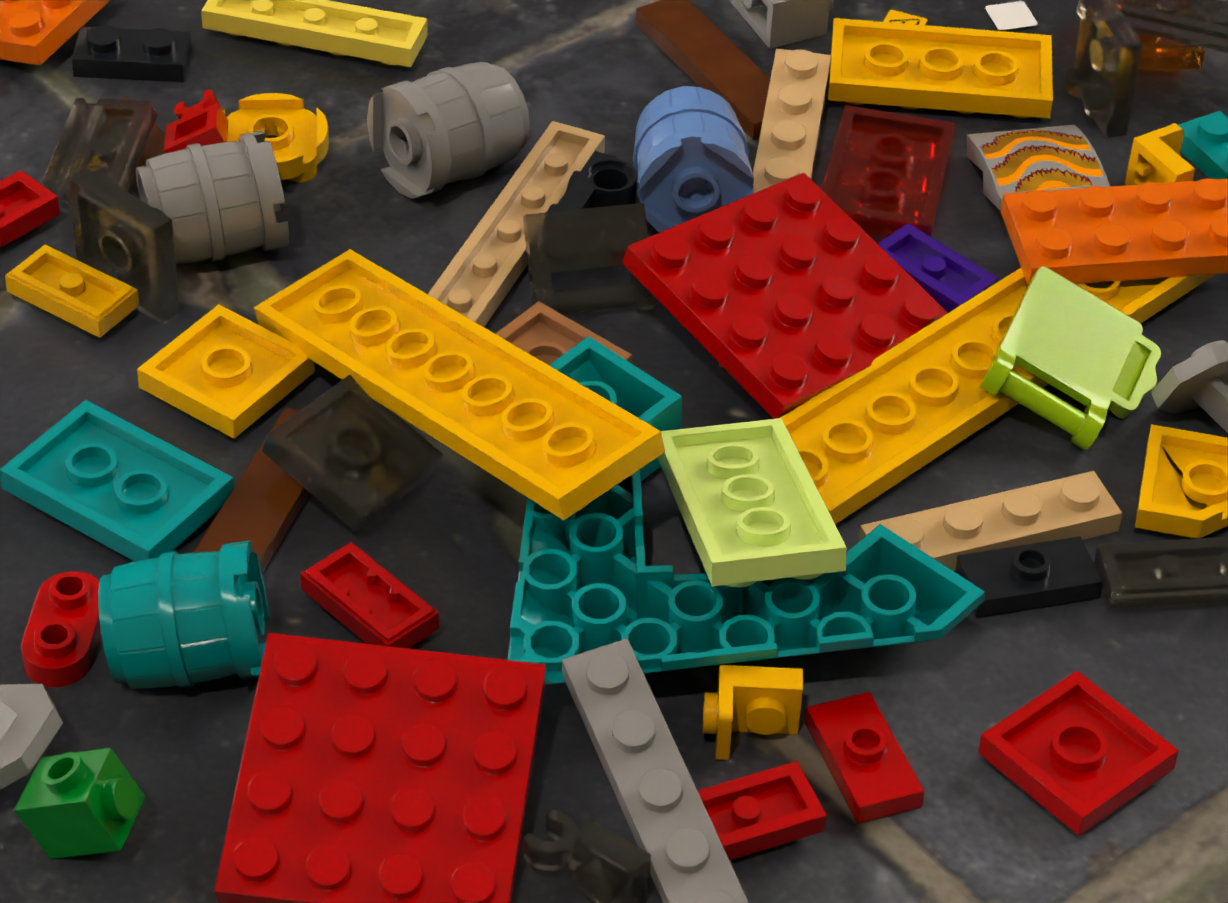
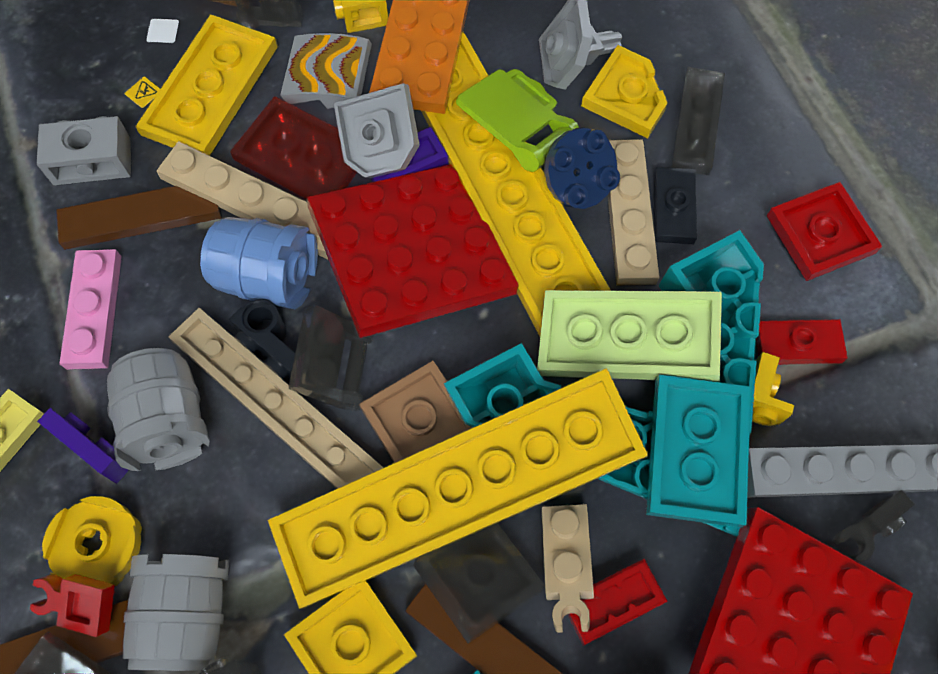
camera: 70 degrees left, 25 degrees up
red plate [697,761,827,860] -> none
none -> dark purple plate [37,408,129,484]
none -> bright pink plate [60,249,122,370]
none -> light grey piece [333,83,420,178]
none -> tan plate [542,504,594,633]
none -> dark blue plate [544,128,620,209]
none -> teal plate [646,374,751,528]

